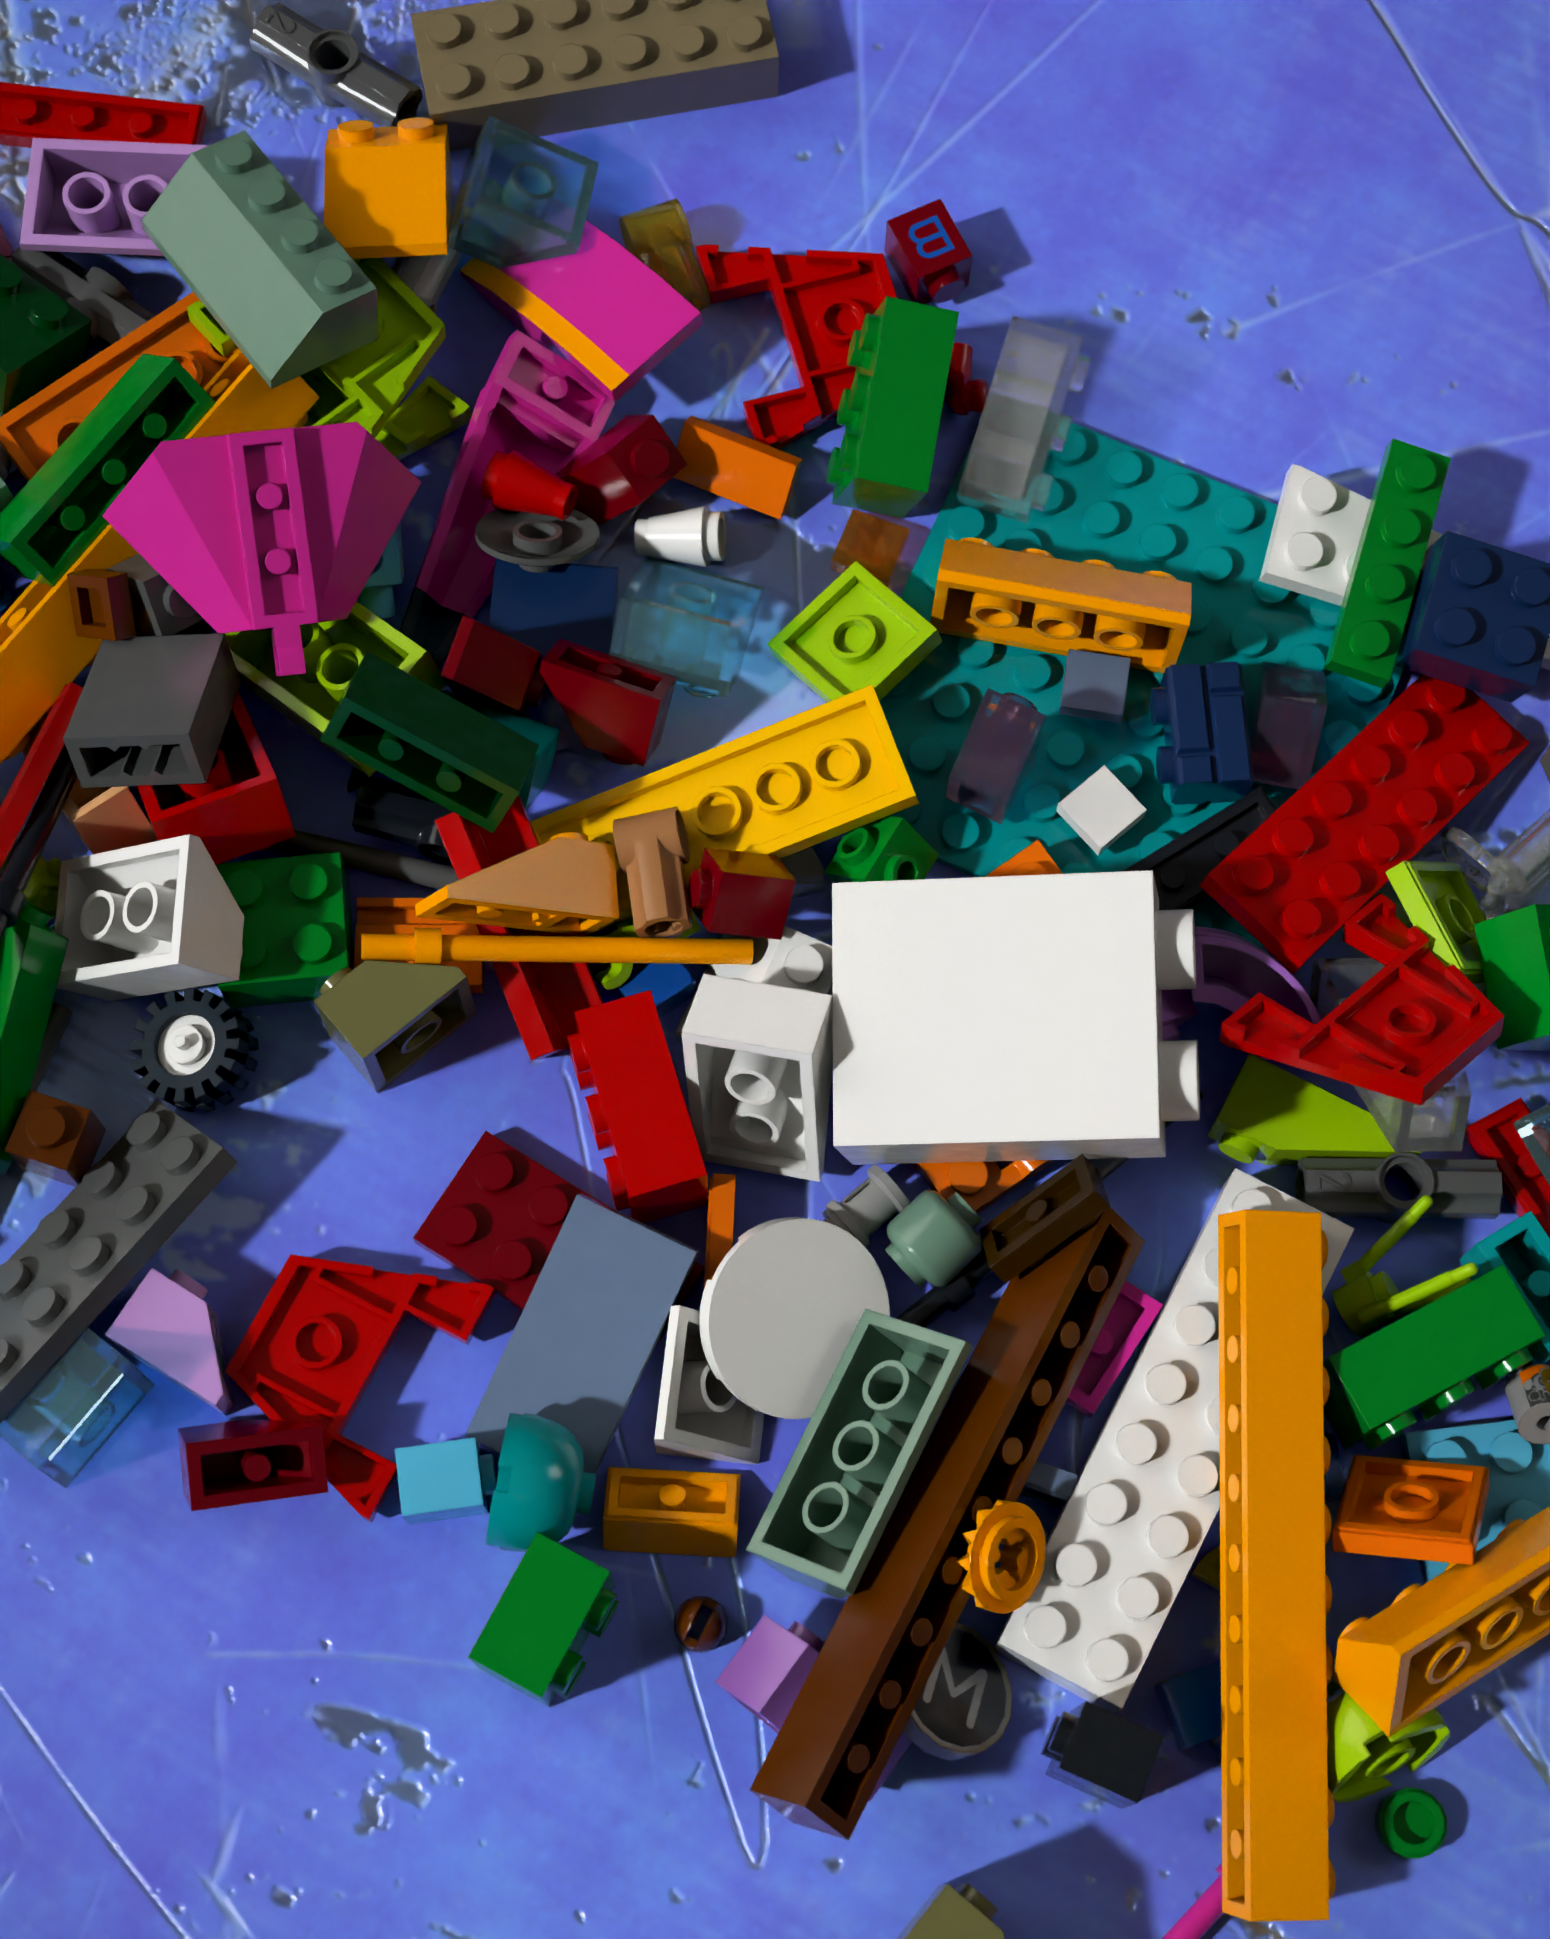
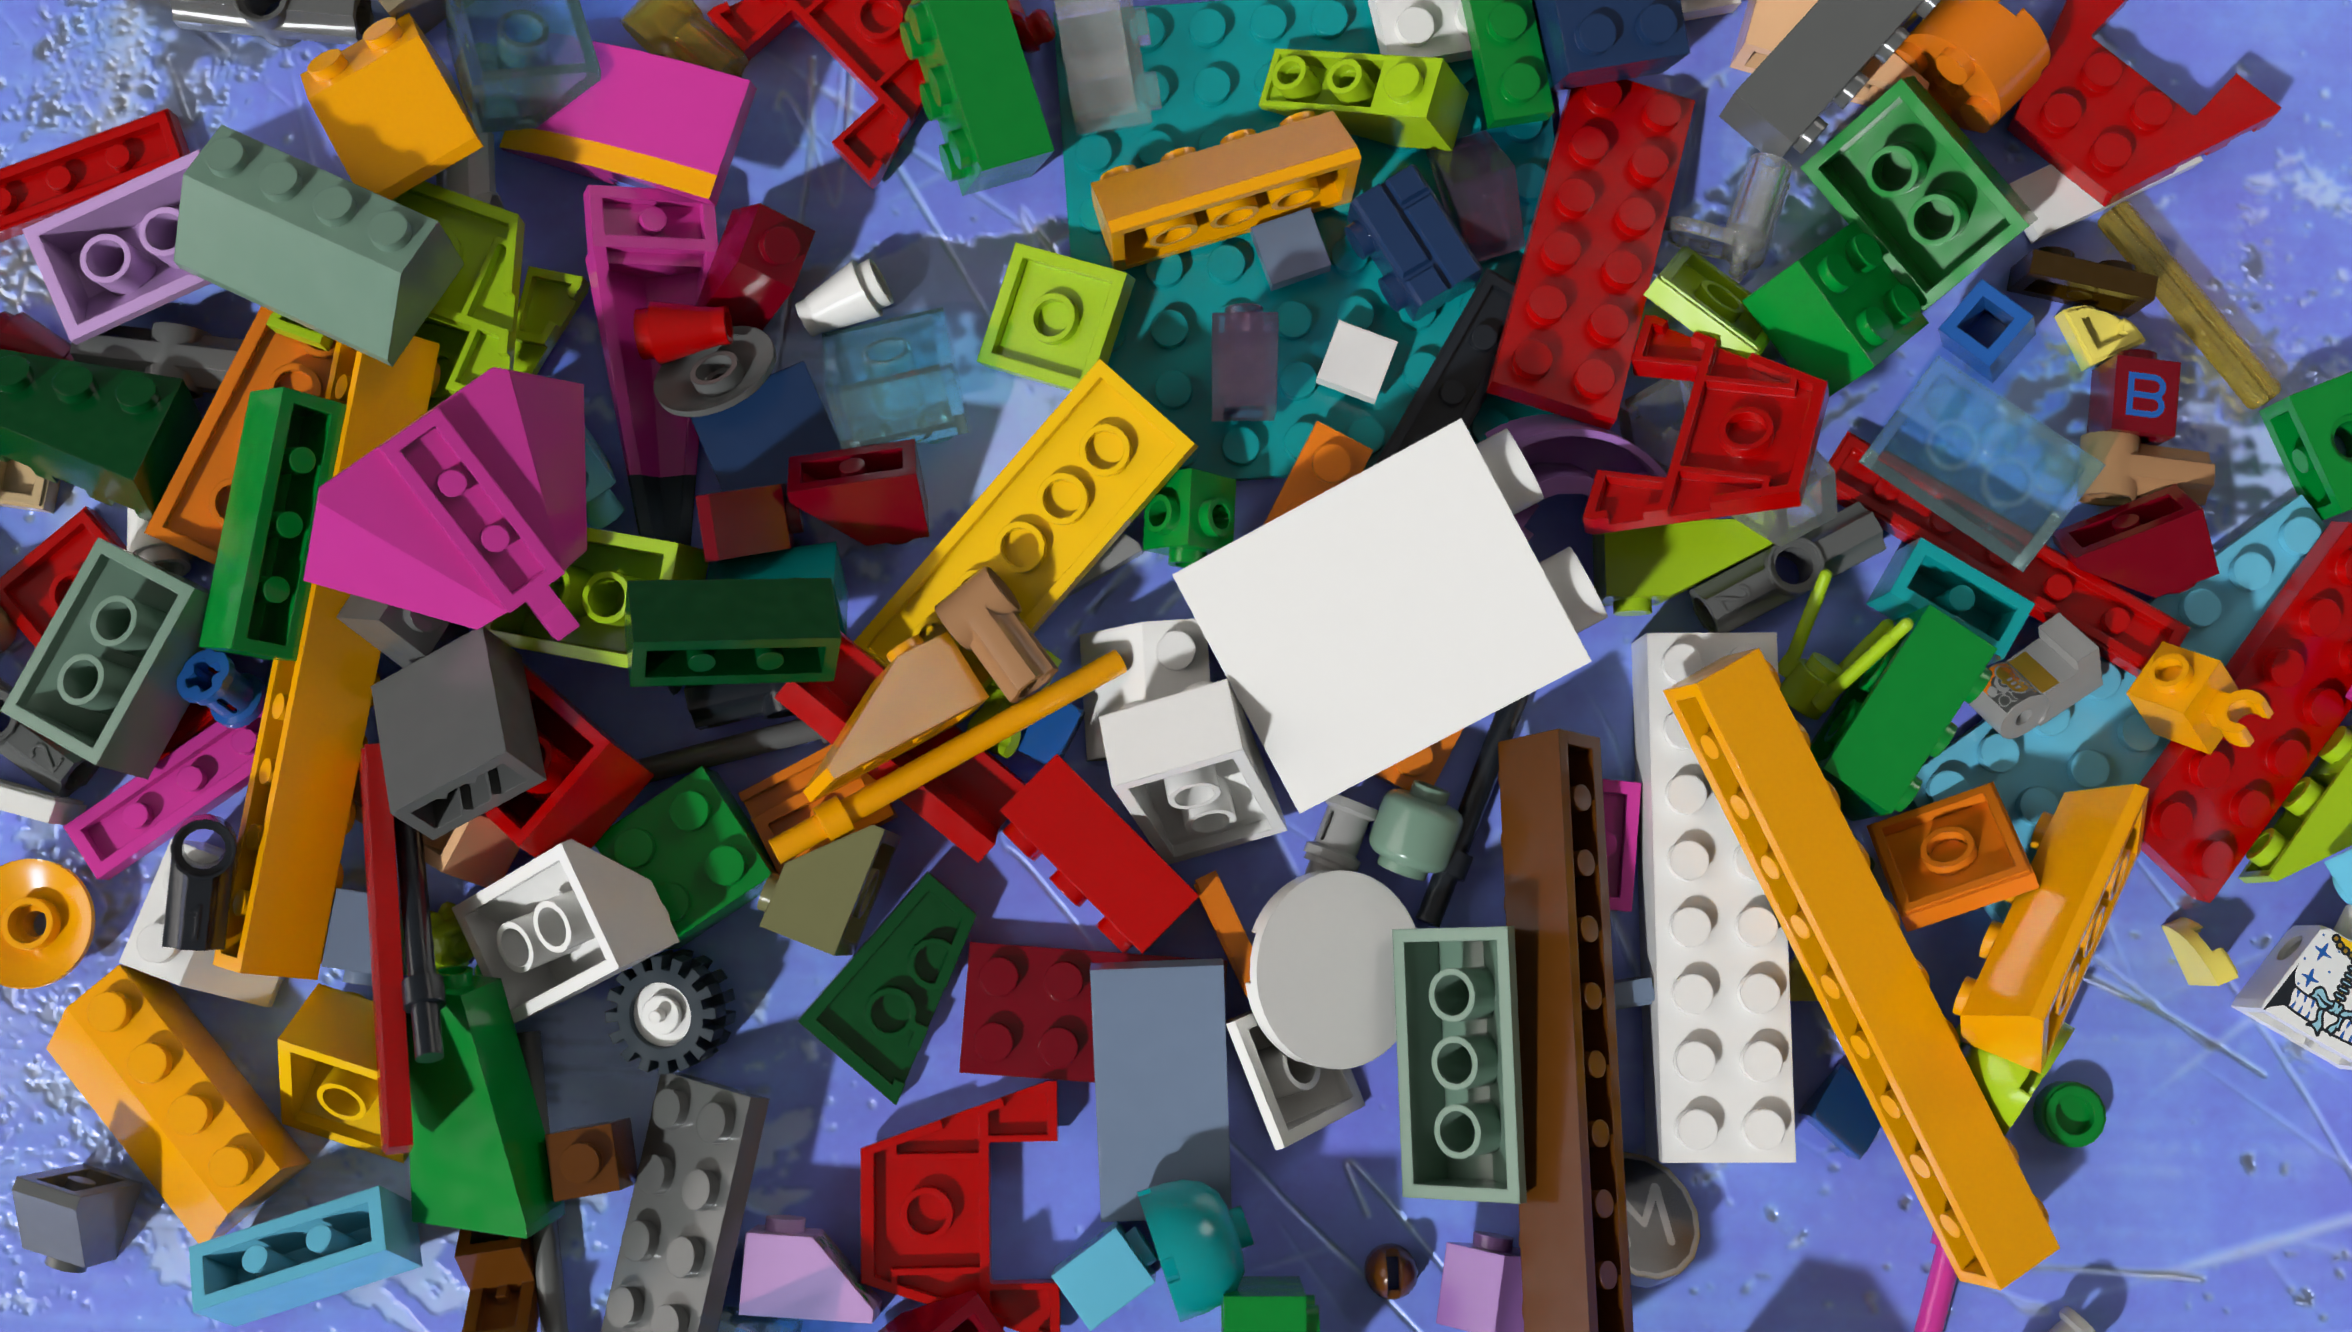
camera: 25 degrees left, 10 degrees up
reddish brown plate [67,569,136,641] -> none
light orange slope [603,1467,741,1557] -> none
orange tile [673,415,803,520] -> none
dark red brick [688,847,796,940] -> none
clear orange tile [831,509,910,587] -> none
light orange gear [958,1500,1046,1614] -> none
dark brown plate [979,1154,1111,1284] -> none
black brick [1041,1701,1164,1809] -> none
none -> dark green wing [797,871,977,1105]
none -> lime slope [1258,48,1469,151]

